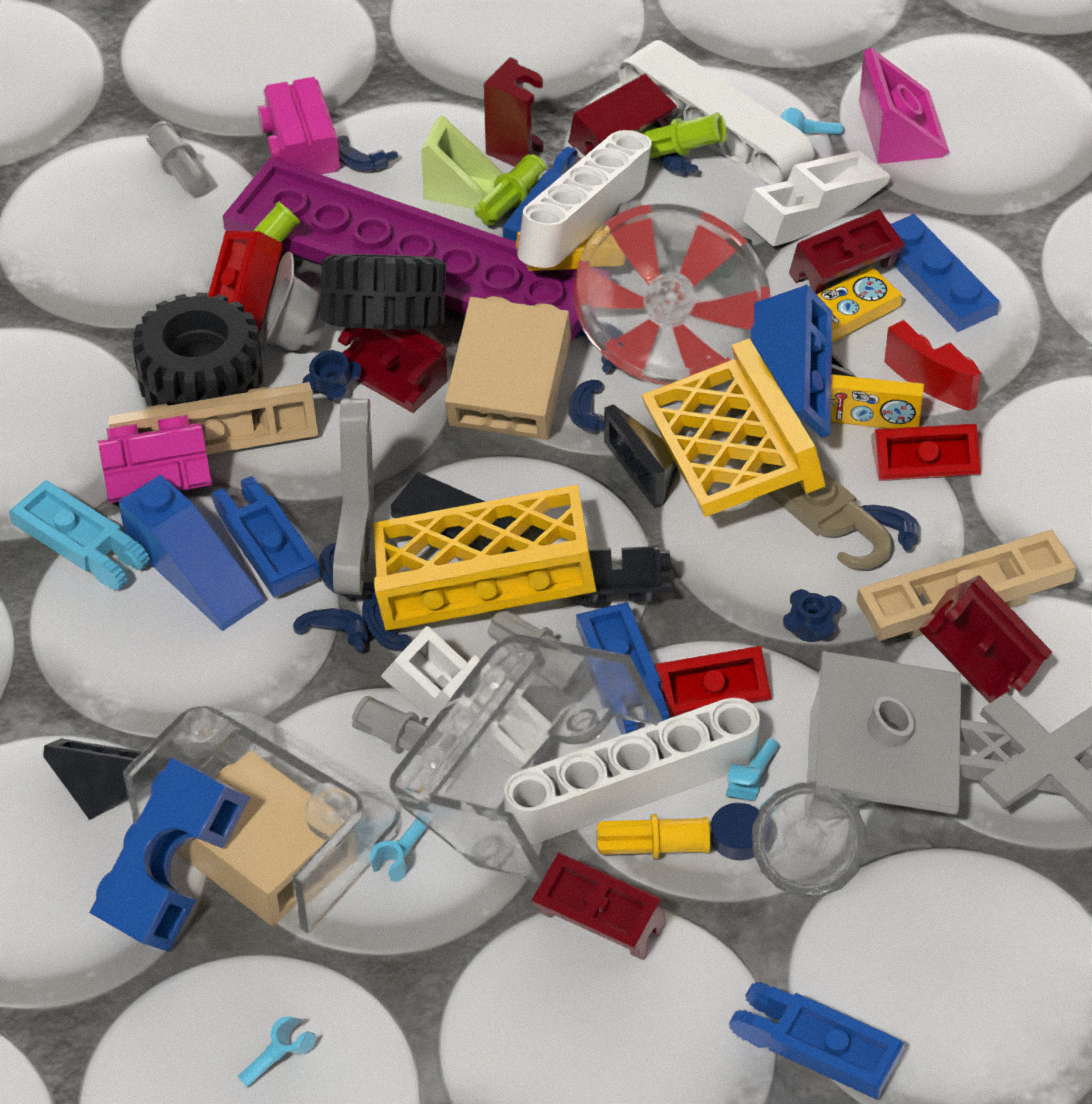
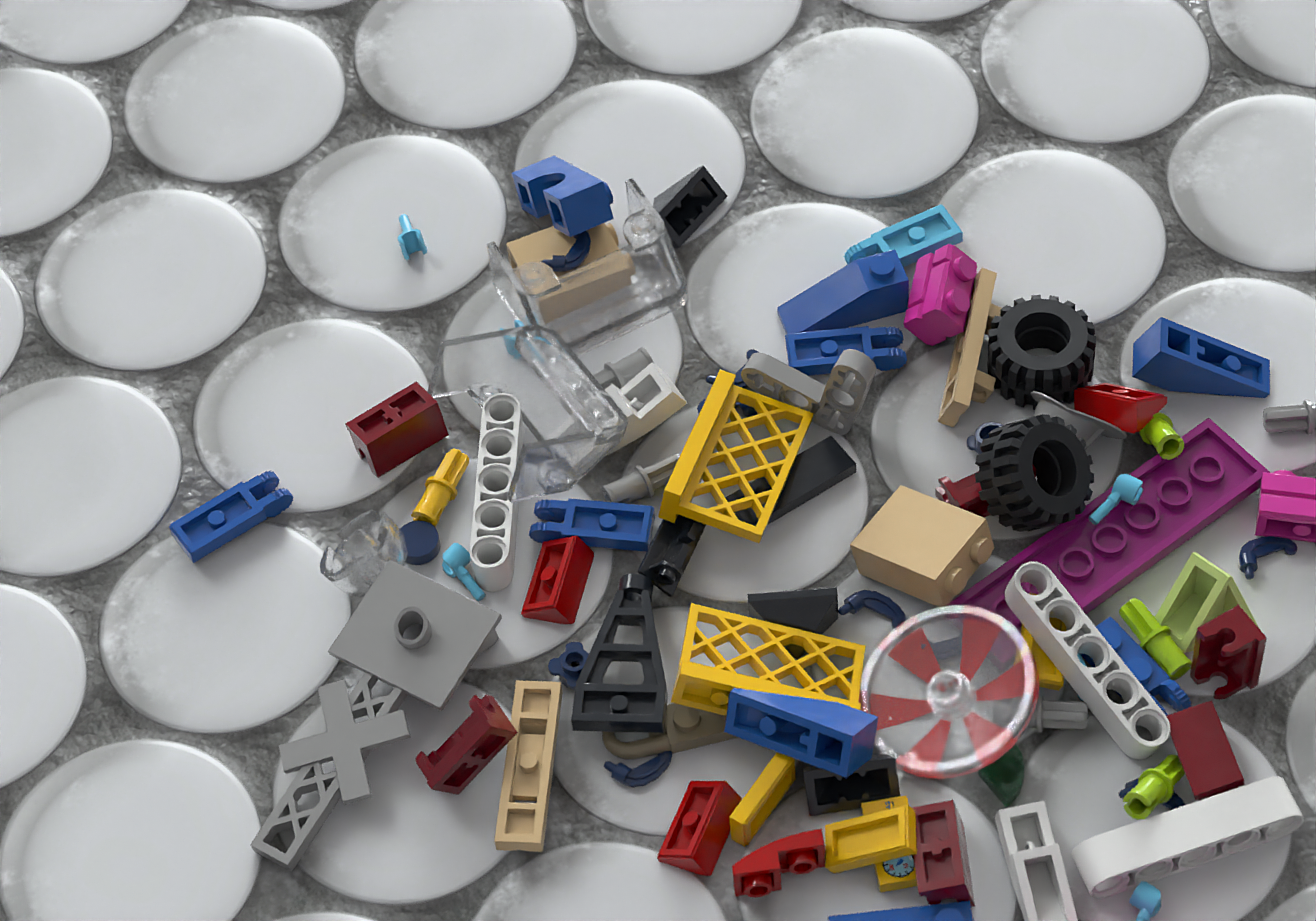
camera: 120 degrees right, 5 degrees up
none -> dark blue piece [540,231,591,272]
none -> black plate [571,573,668,733]
none -> yellow tile [825,804,917,874]
none -> medium azure hand [1088,474,1143,525]
none -> blue slope [1132,317,1270,398]

